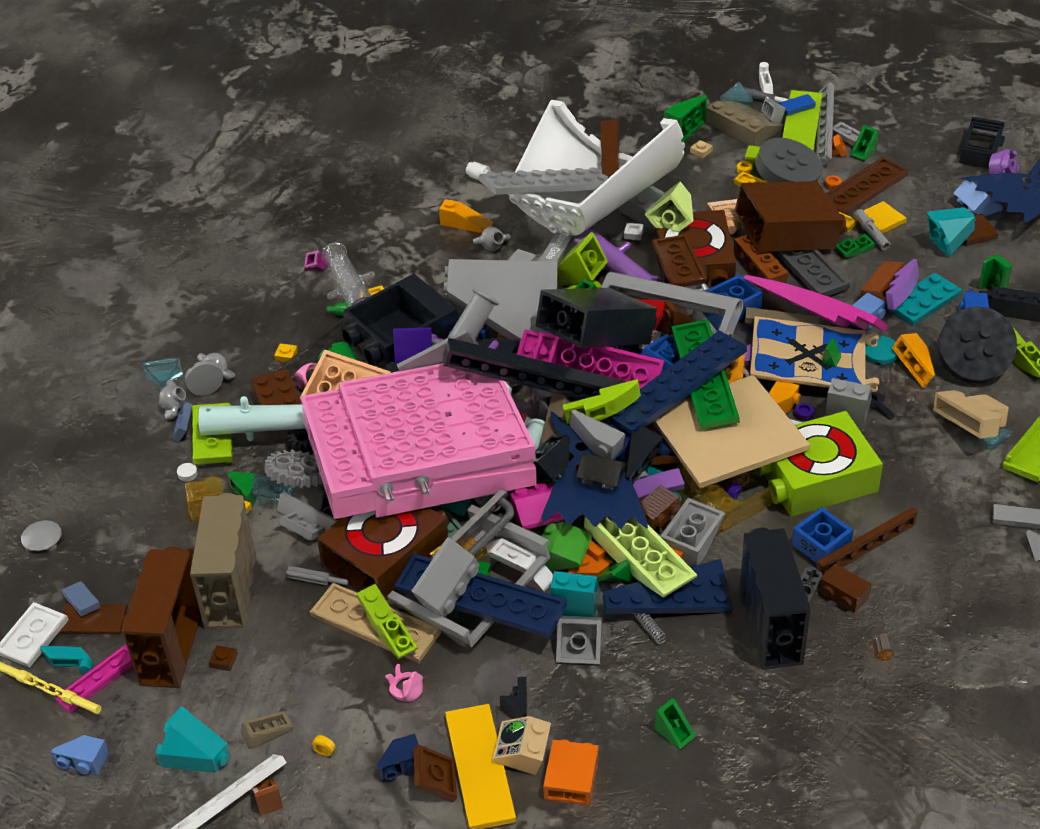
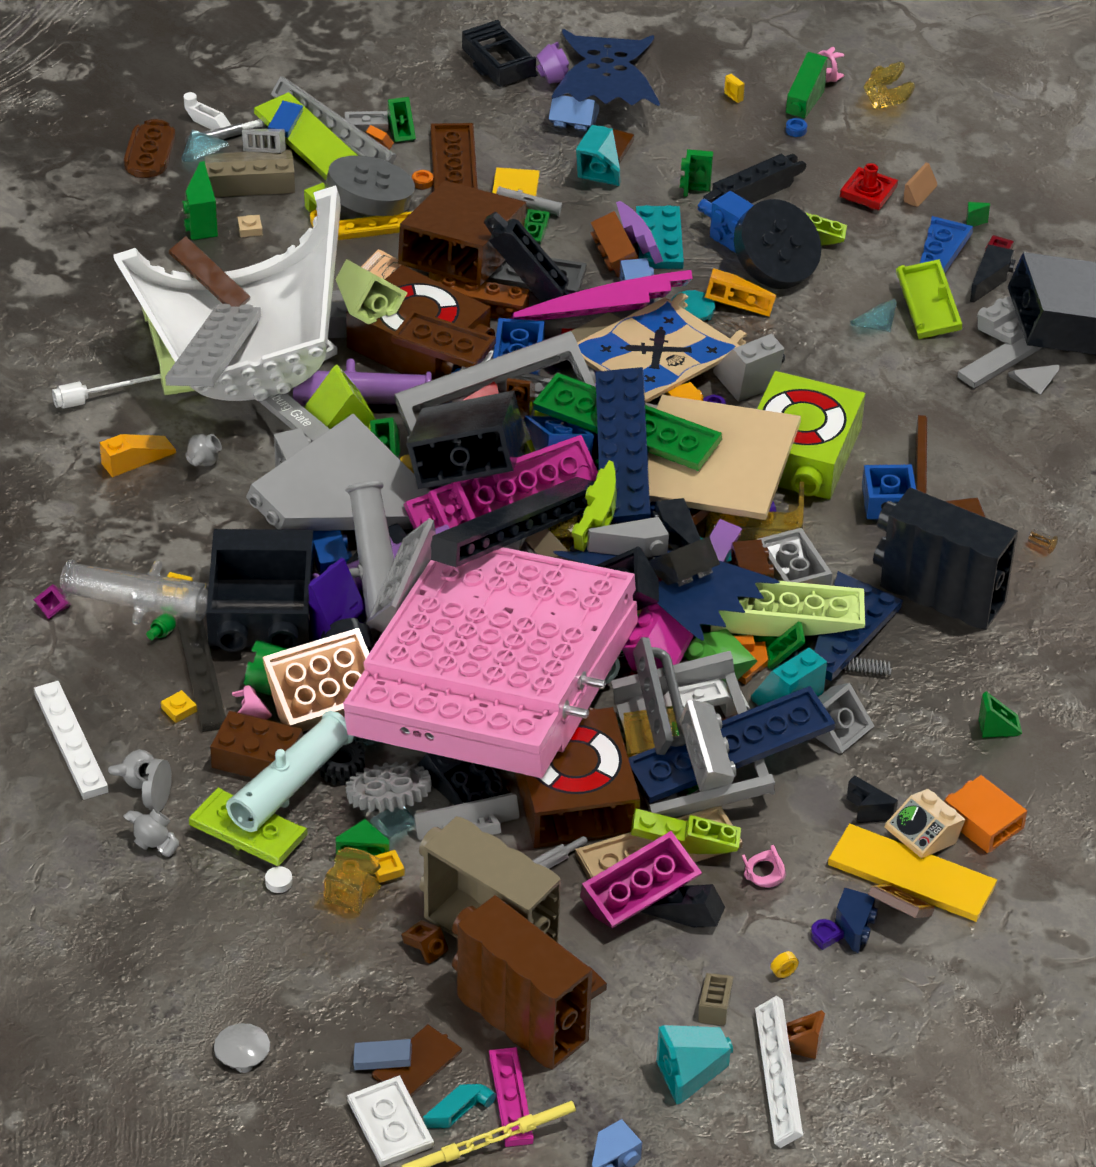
camera: 55 degrees left, 0 degrees up
clear light blue slope [142,358,183,388] -> none
sand blue tile [172,402,192,443] -> none
green slope [822,338,841,367] -> none
tan brick [933,391,1009,439] -> none
none -> white plate [34,681,108,800]
none -> reddish brown tile [124,119,176,178]
none -> black hinge [484,212,570,303]
none -> dark pink slope [580,831,702,928]
none -> black slope [640,884,725,928]
none -> dark purple tile [811,919,844,950]

